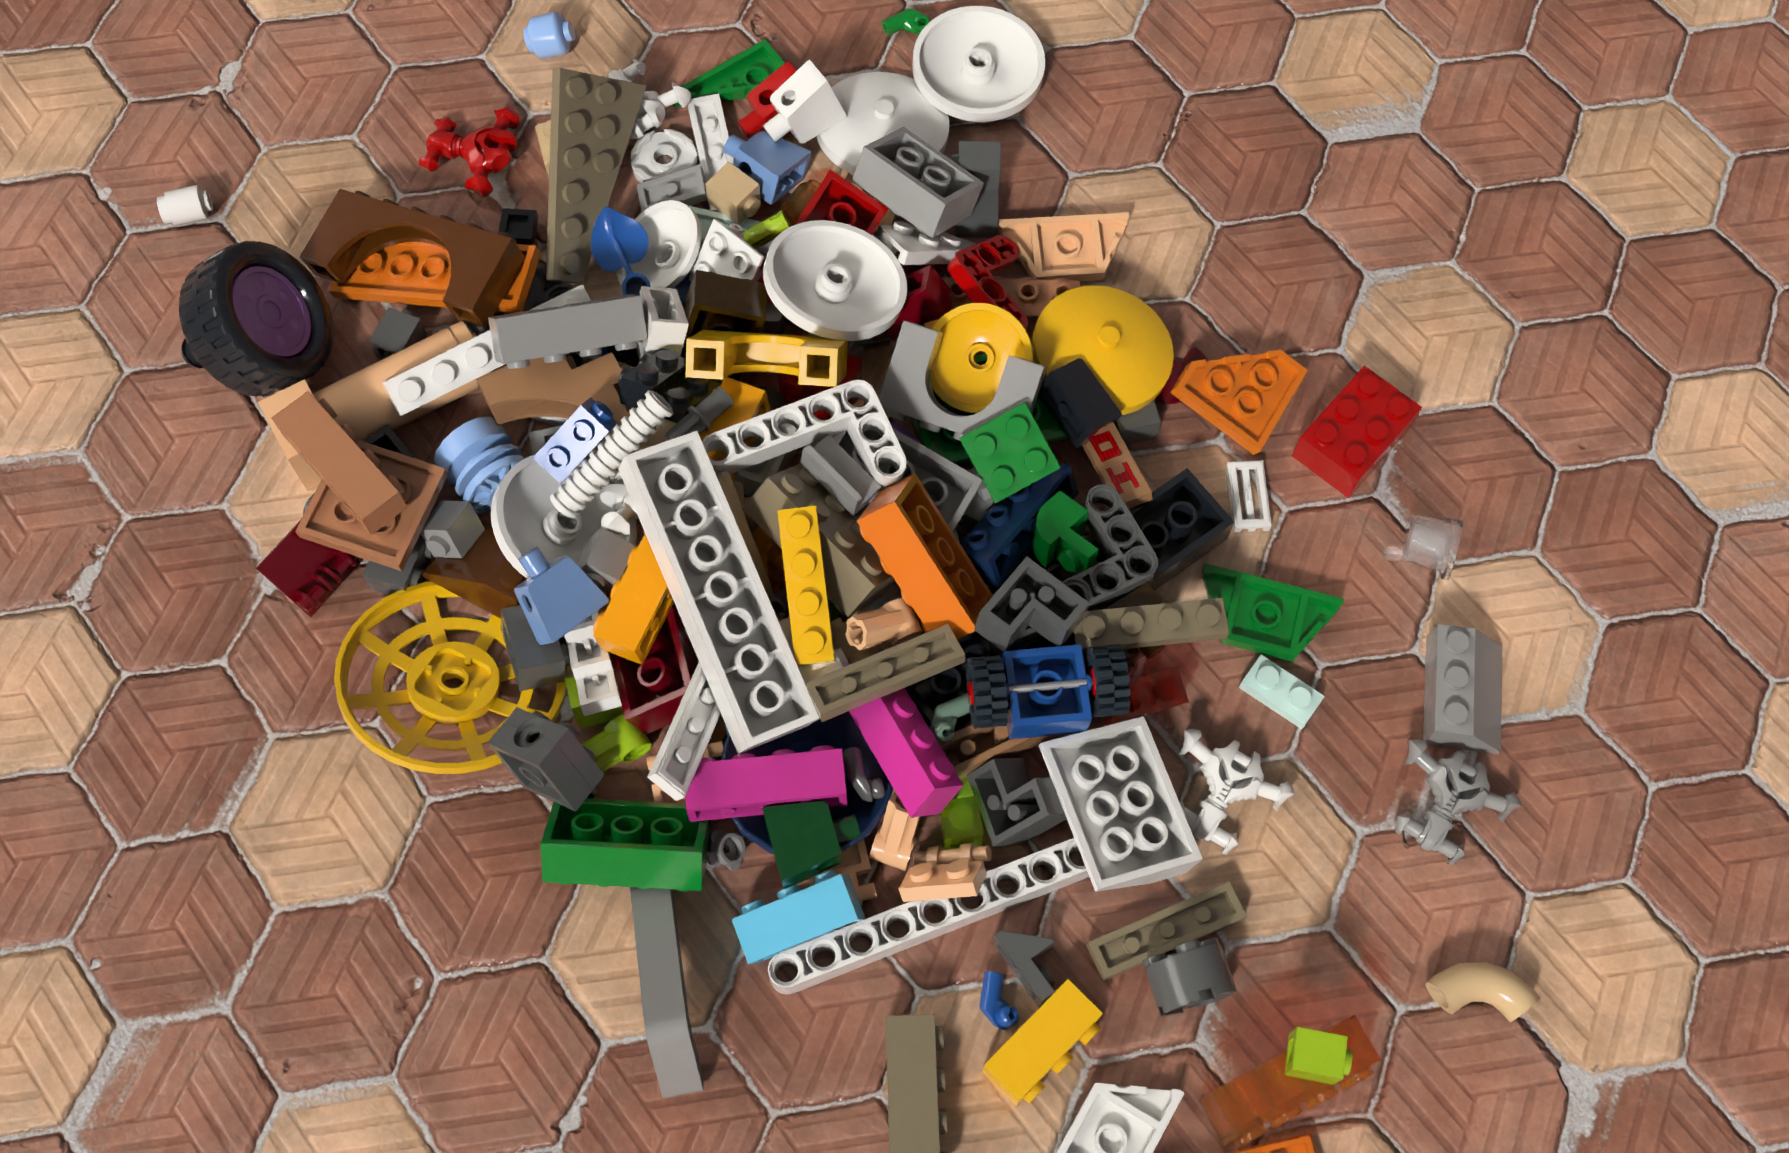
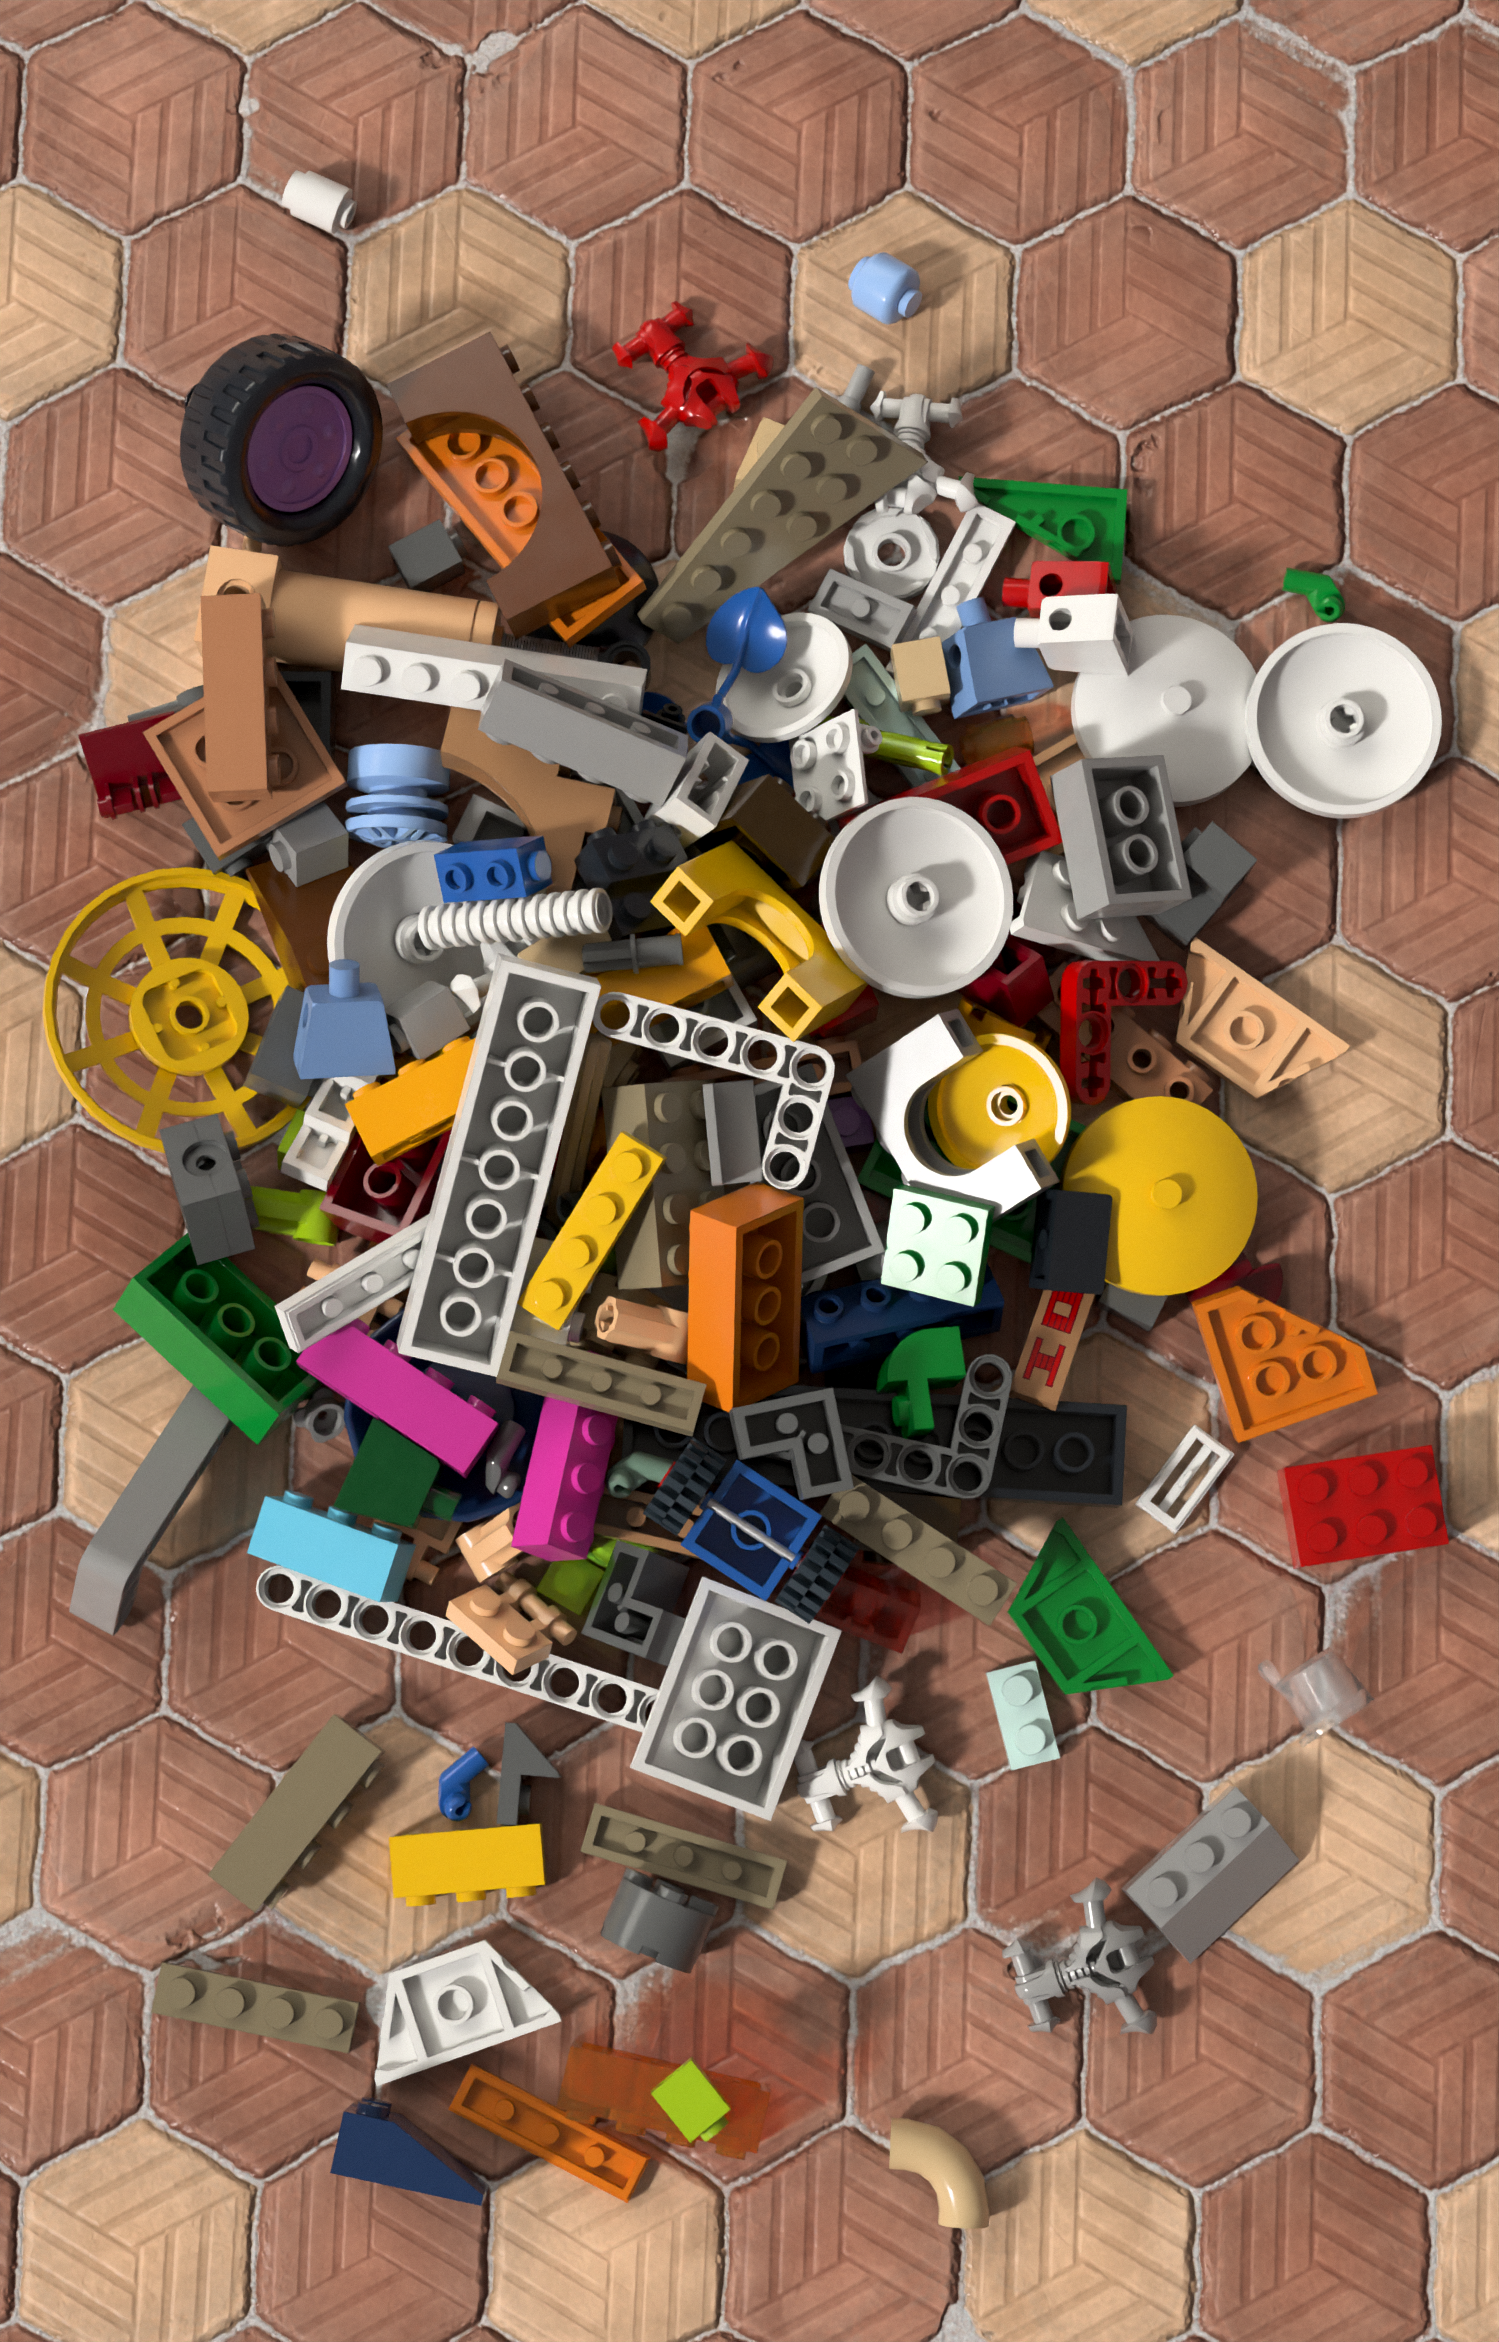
camera: 40 degrees right, 15 degrees up
black plate [498,208,539,245] -> none

